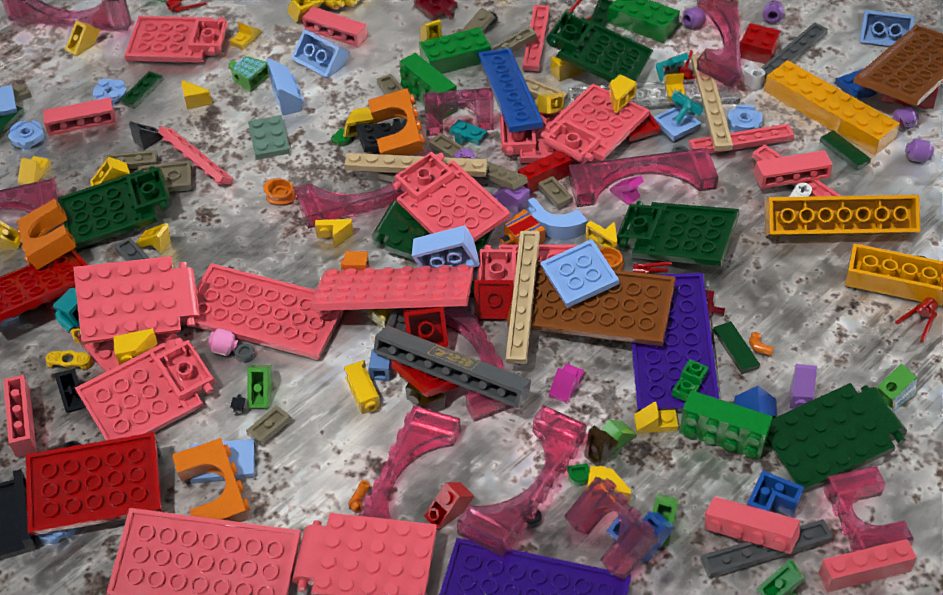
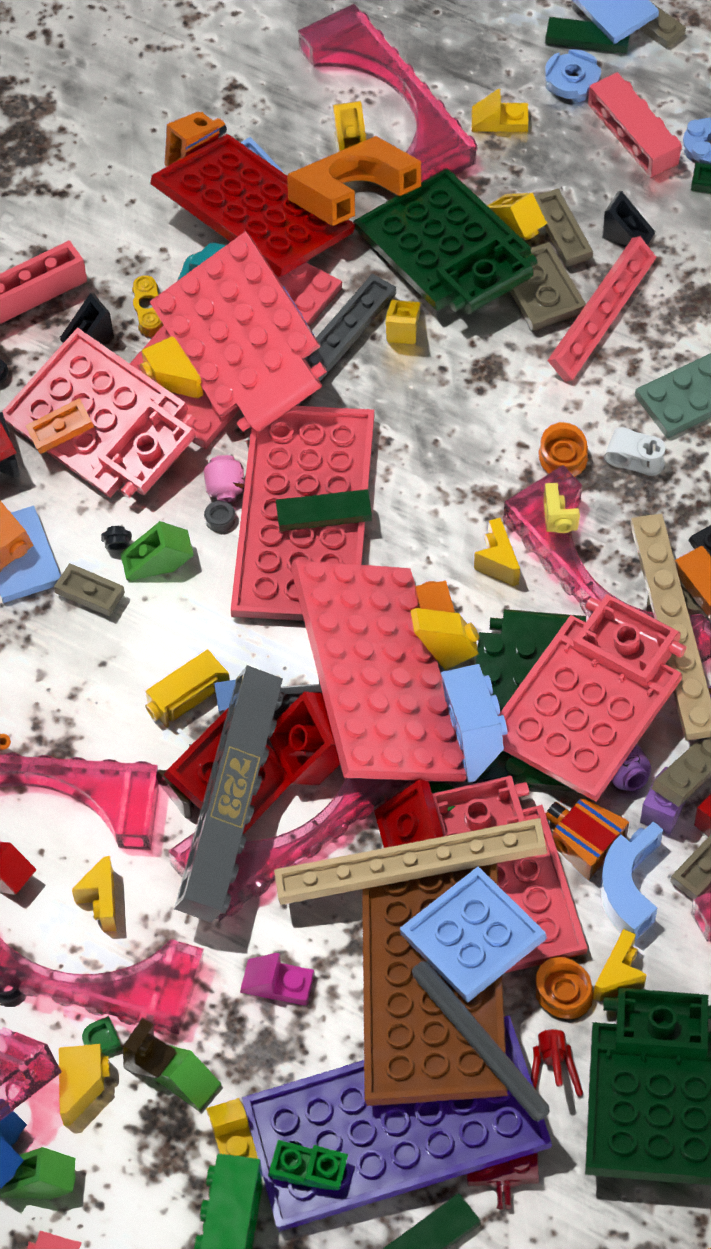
camera: 75 degrees right, 10 degrees up
none -> orange plate [25,398,94,454]
none -> yellow slope [72,856,117,932]
none -> dark green tile [276,489,372,532]
none -> yellow slope [411,608,479,671]
none -> dark grey axle [412,961,550,1121]
none -> light yellow bracket [543,483,580,533]
none -> white piece [604,427,665,476]

